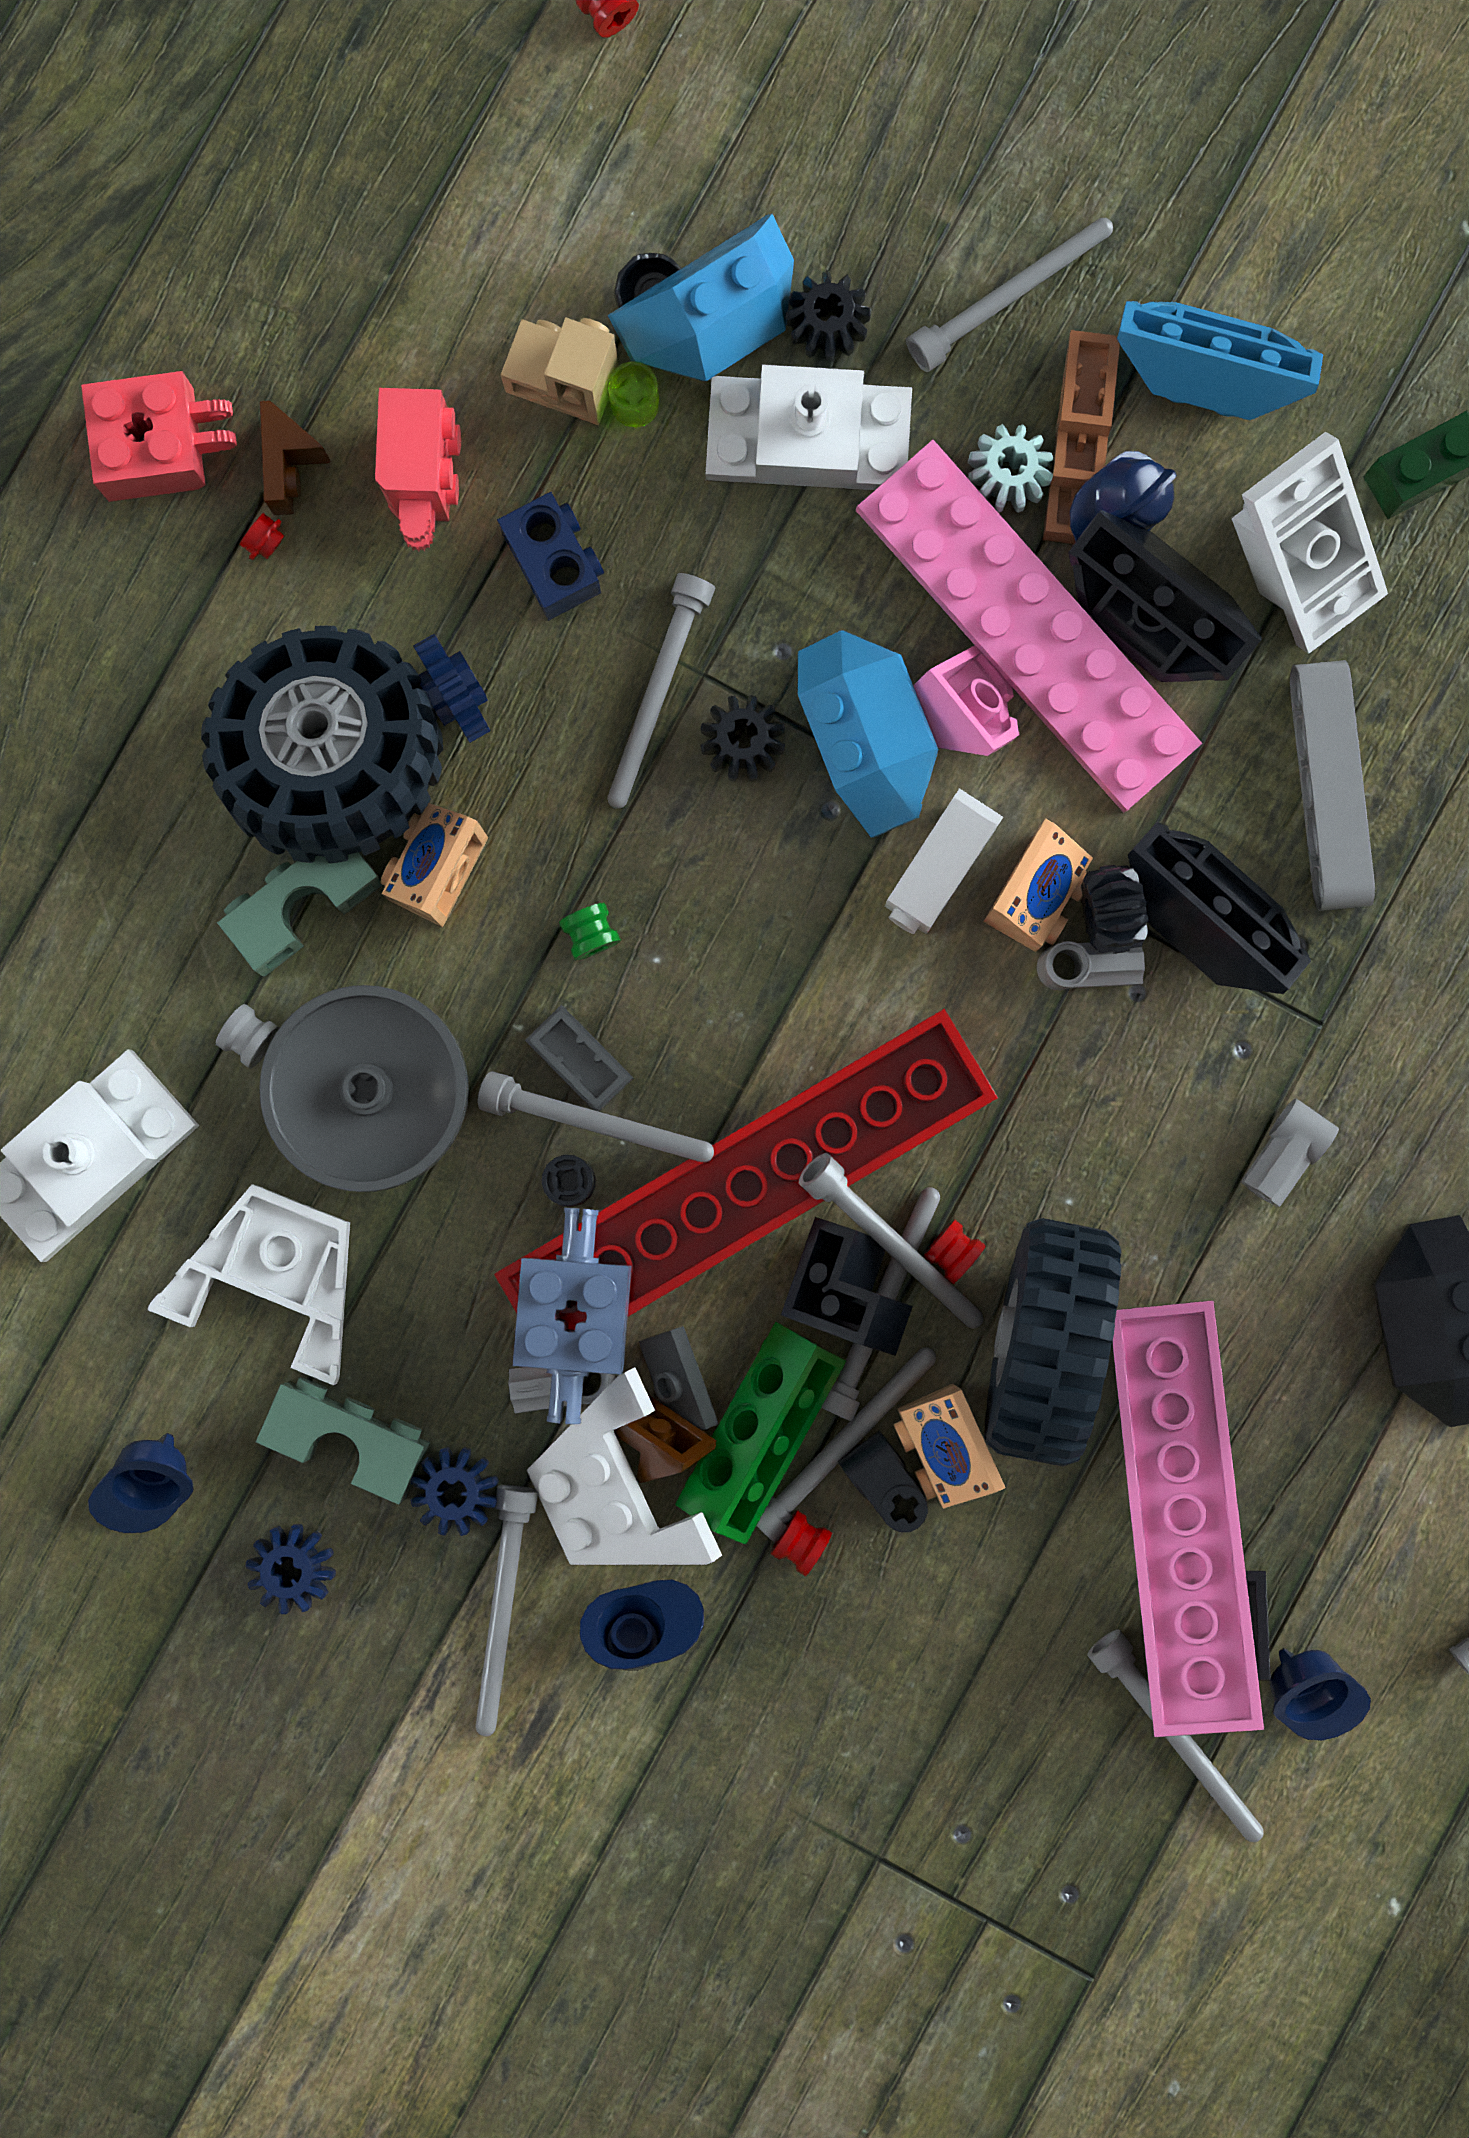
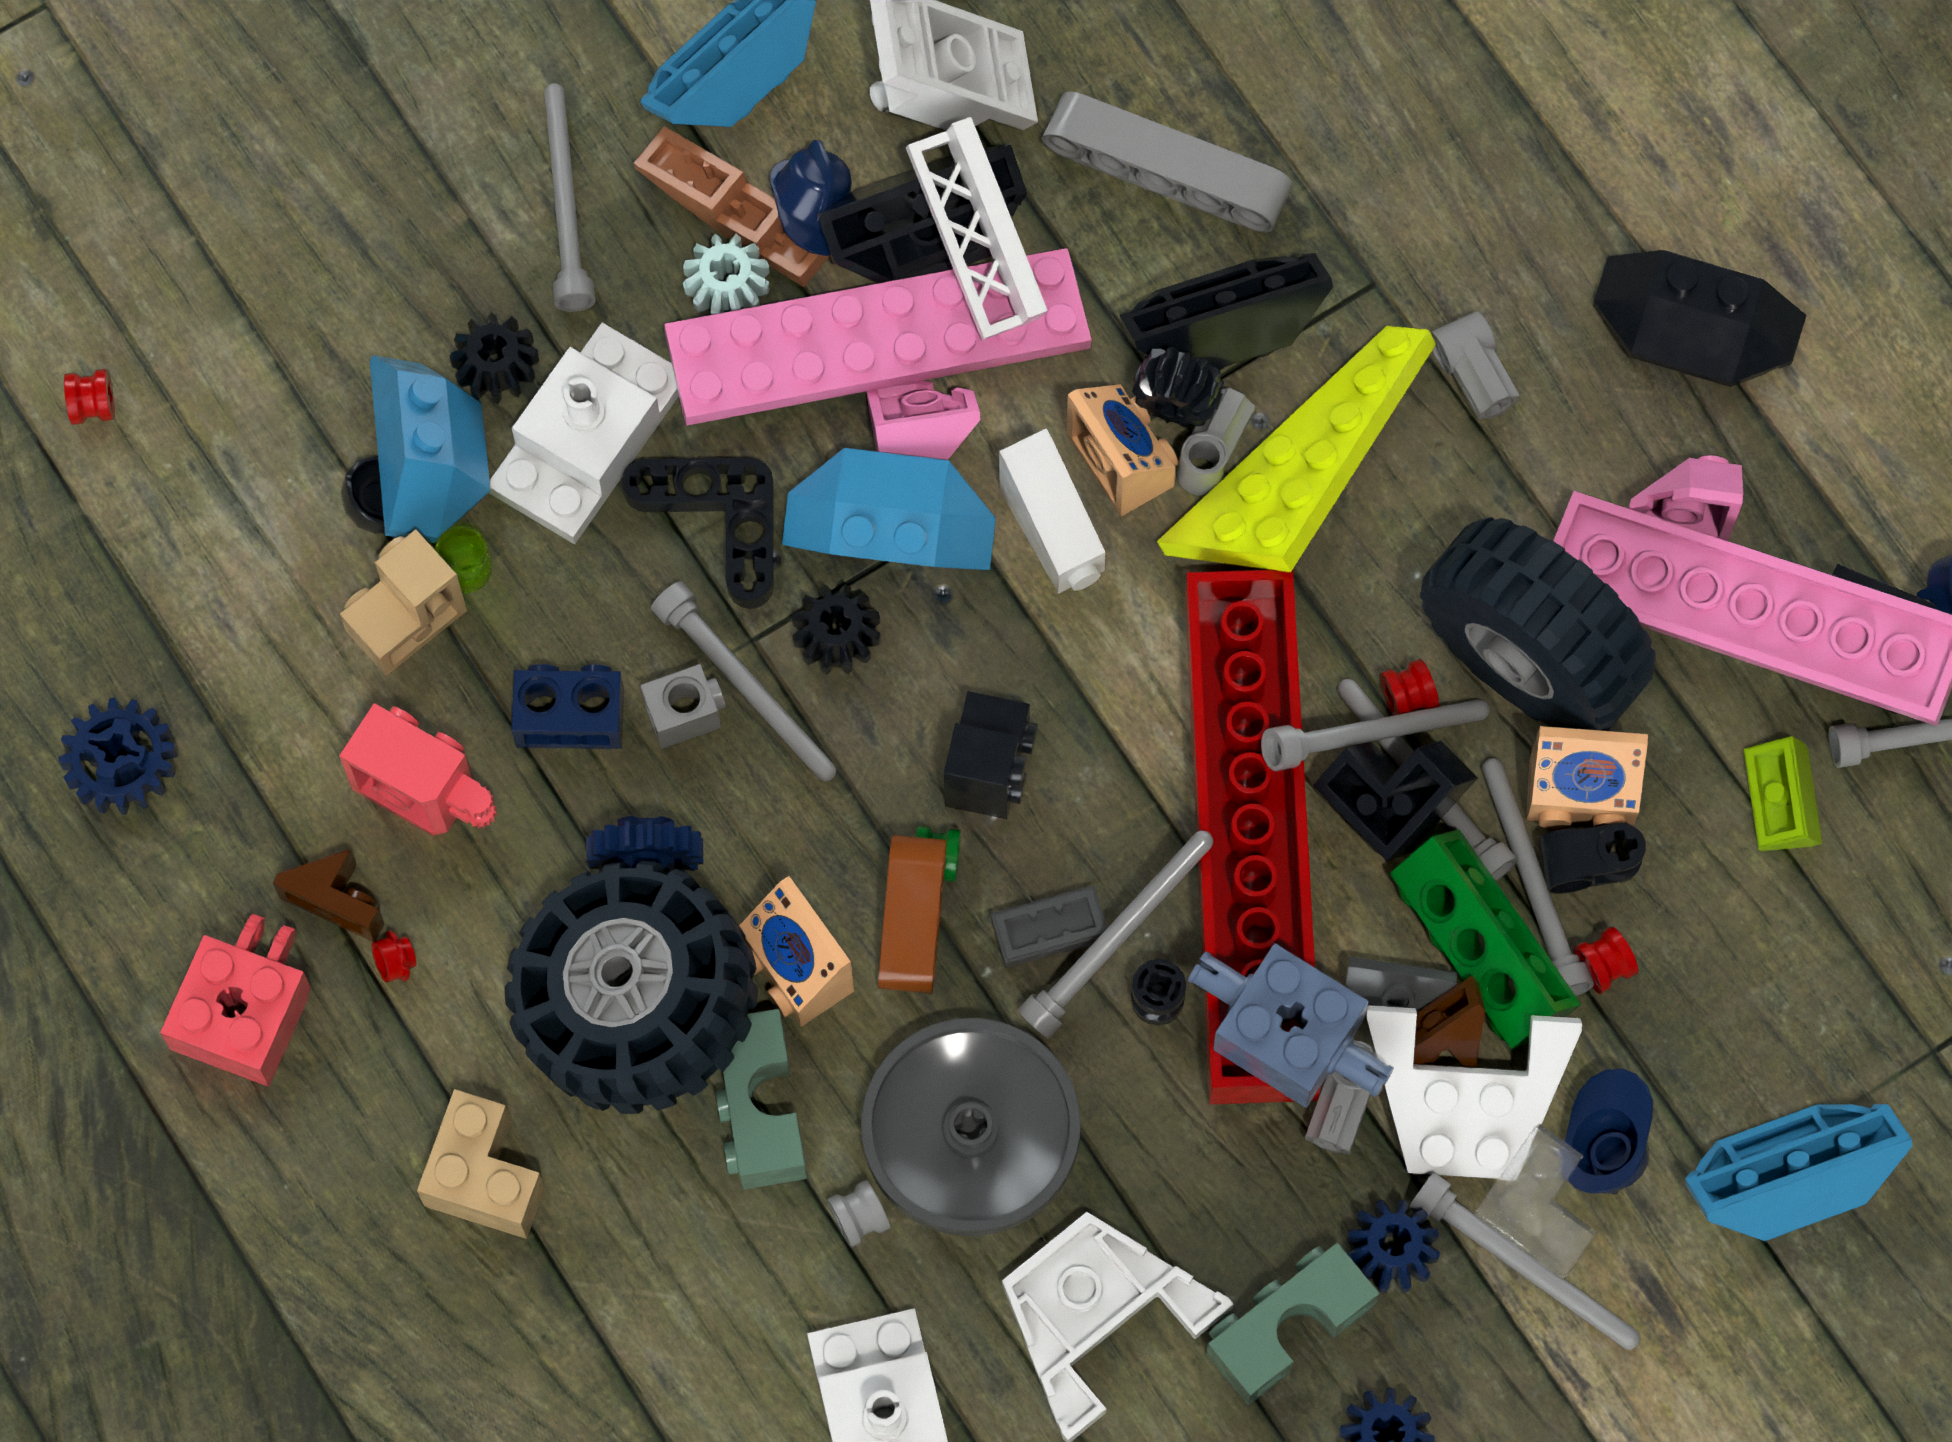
camera: 65 degrees left, 15 degrees down
none -> dark blue gear [58,698,178,815]
none -> tan brick [417,1089,545,1239]
none -> black beam [622,458,774,609]
none -> light grey brick [640,664,726,749]
none -> dark orange beam [878,835,947,994]
none -> white fence [906,117,1048,341]
none -> black brick [944,691,1038,819]
none -> neon yellow wing [1157,326,1436,572]
none -> clear plate [1474,1123,1598,1280]
none -> bright pink slope [1628,455,1743,541]
none -> dark azure wedge [1685,1104,1912,1241]
none -> lime slope [1744,736,1822,851]

